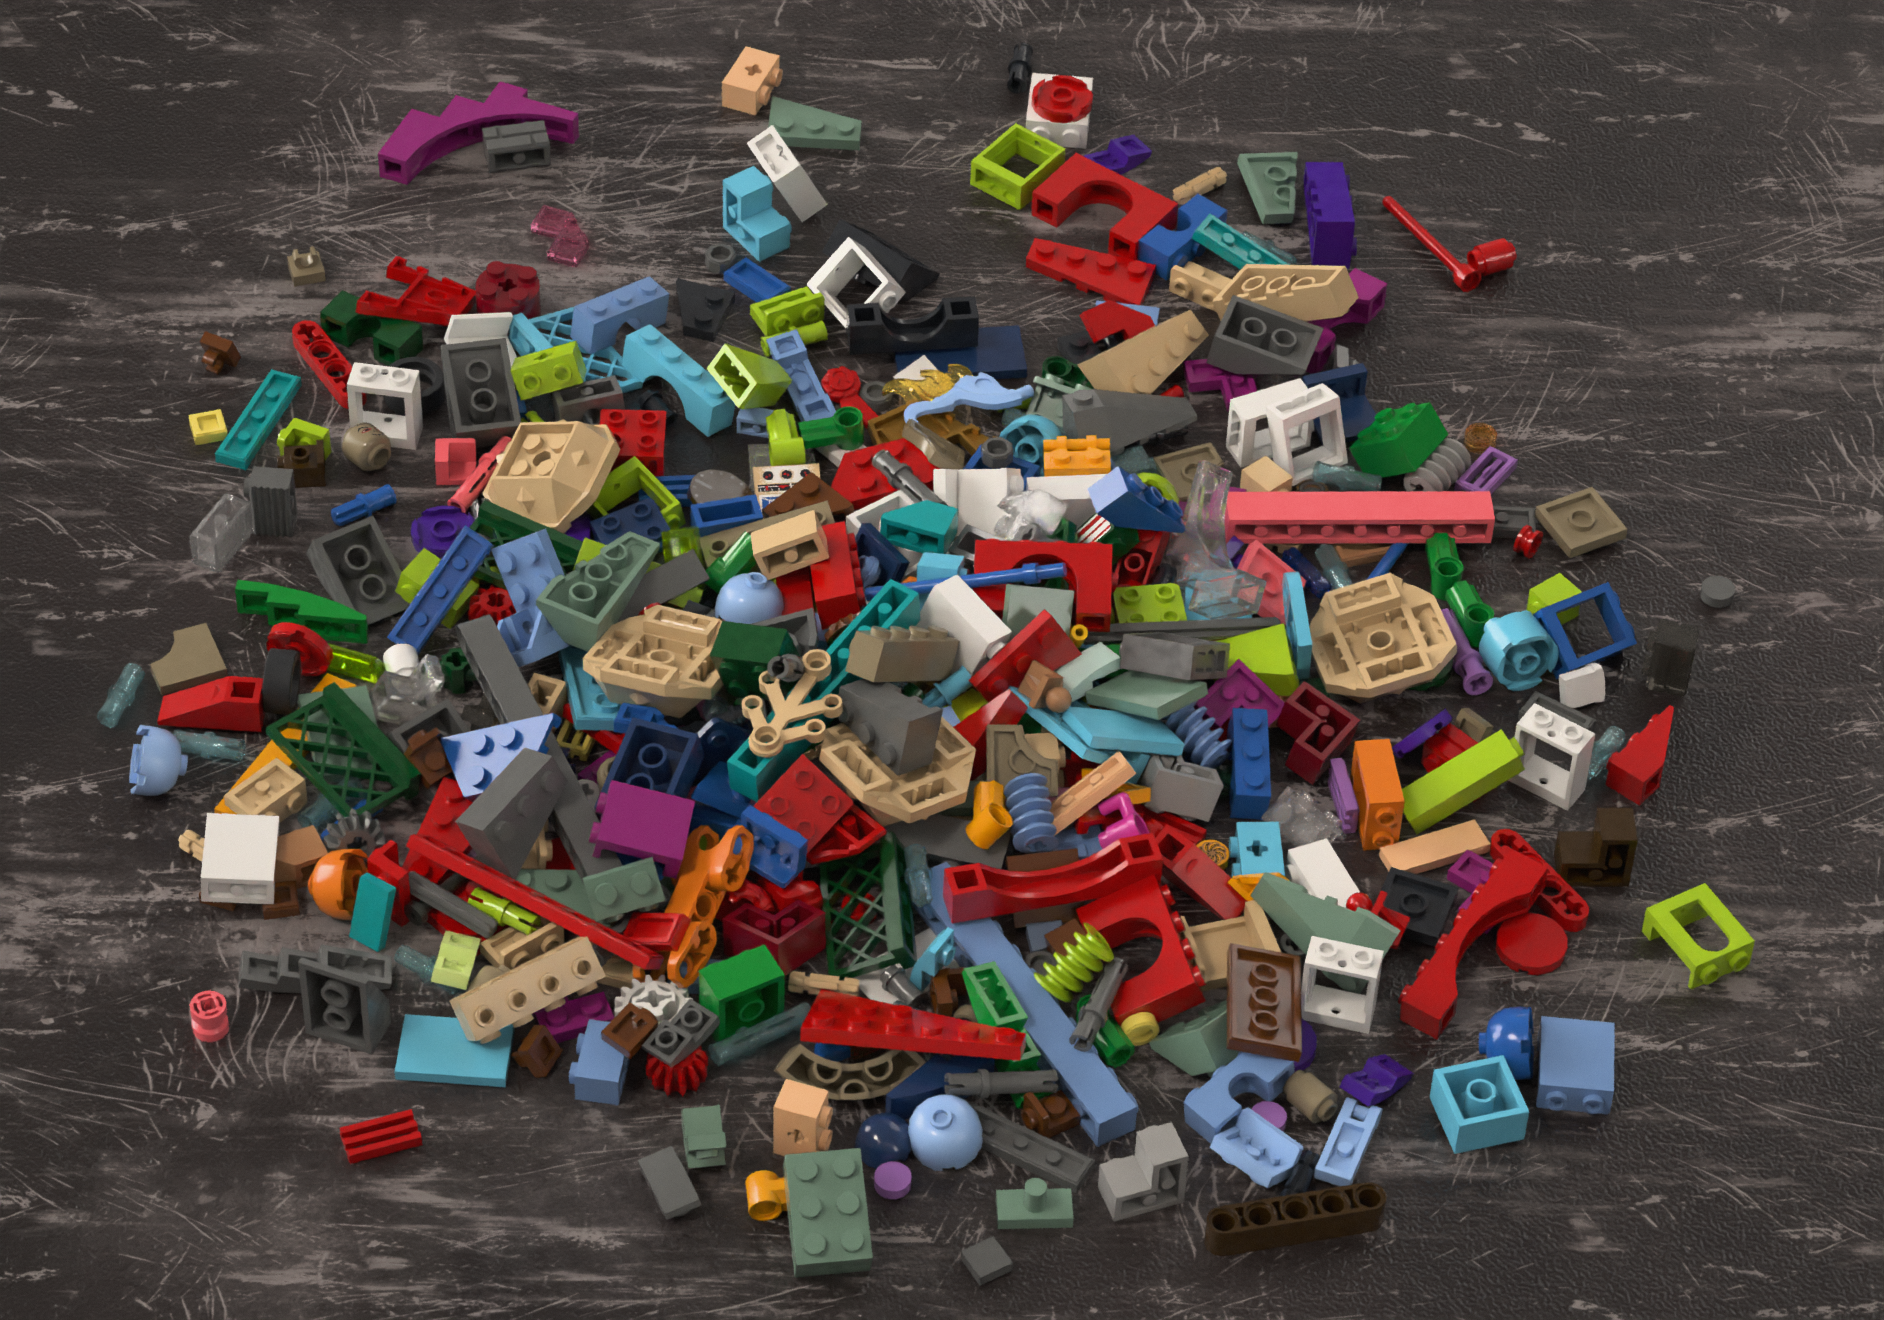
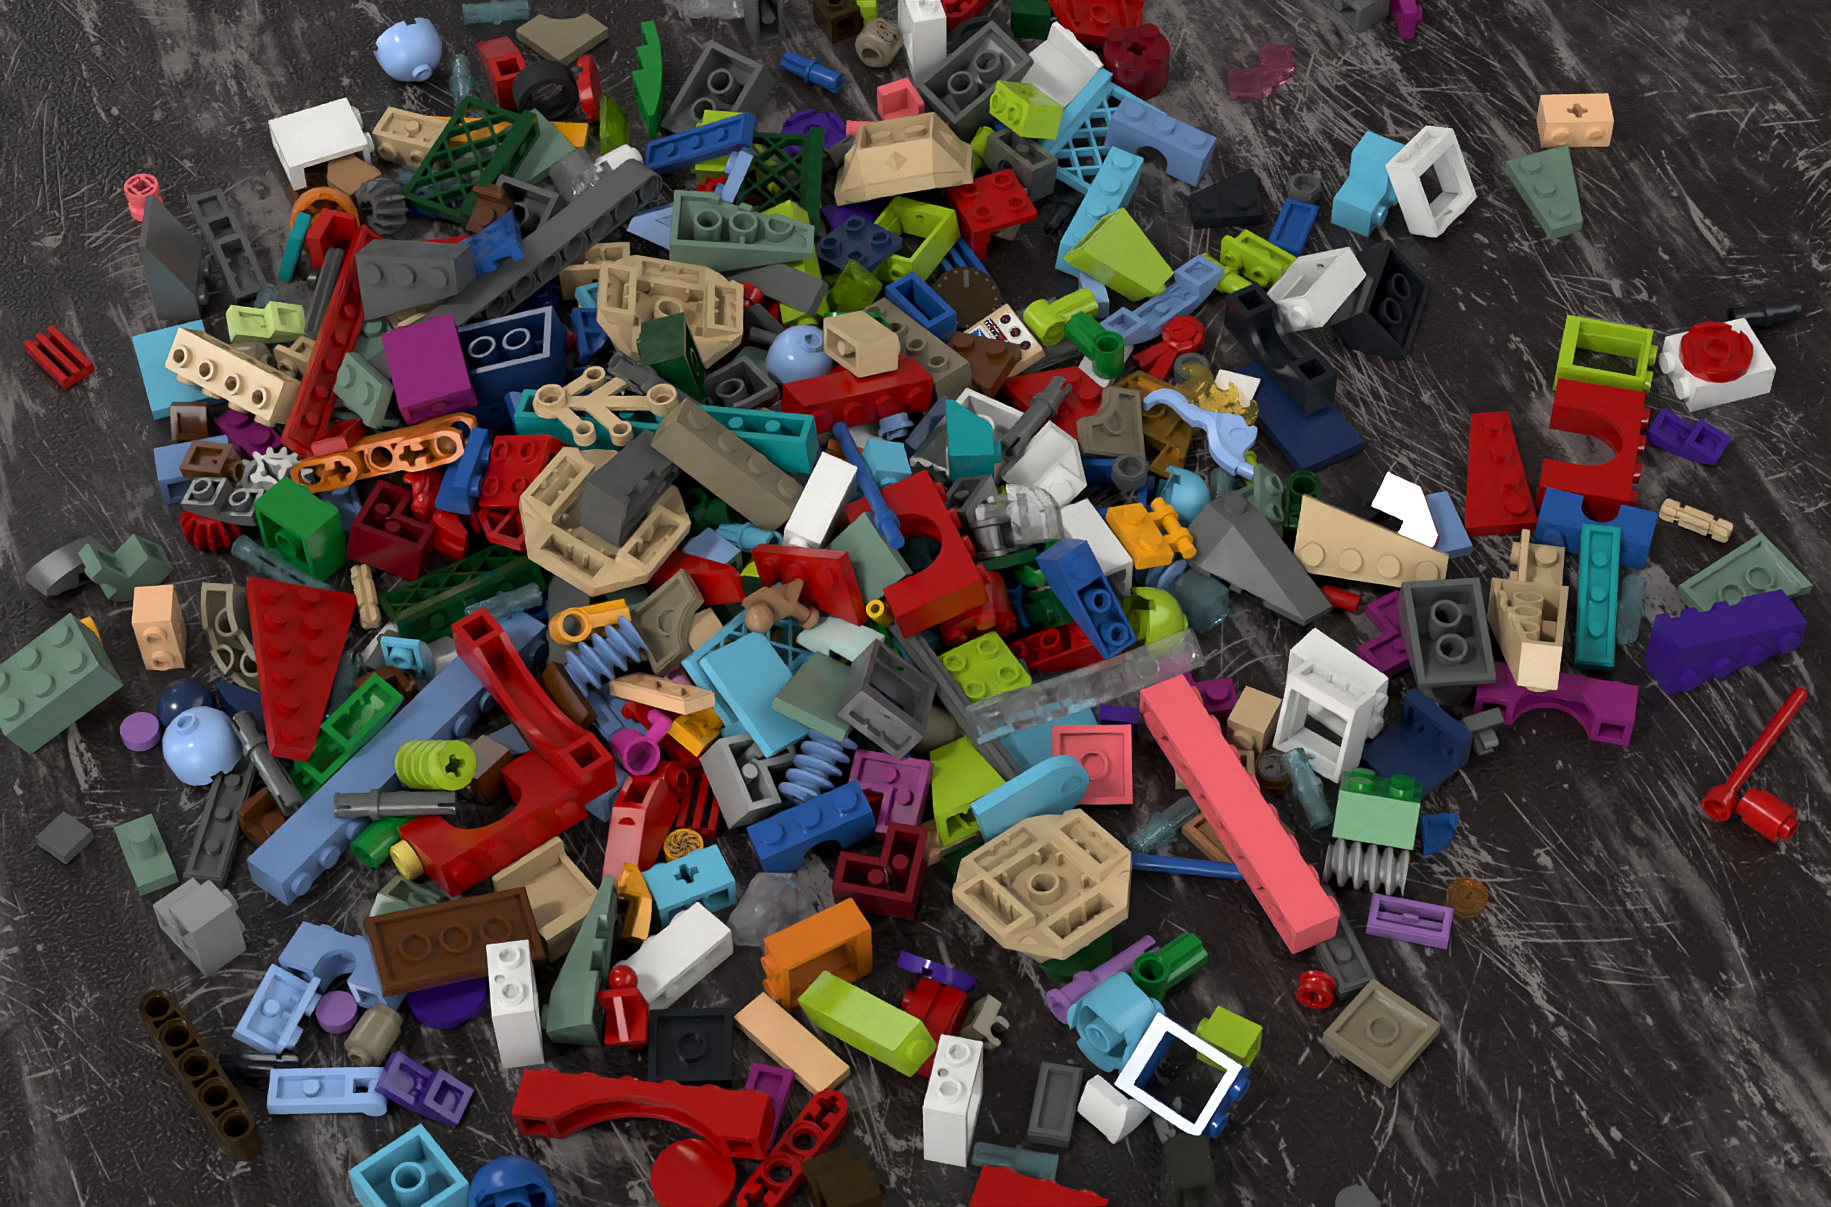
camera: 70 degrees right, 5 degrees up
dark tan tile [1151,442,1224,504] -> none
clear blue axle [1282,547,1332,599] -> none
green piece [1425,533,1463,601] -> none

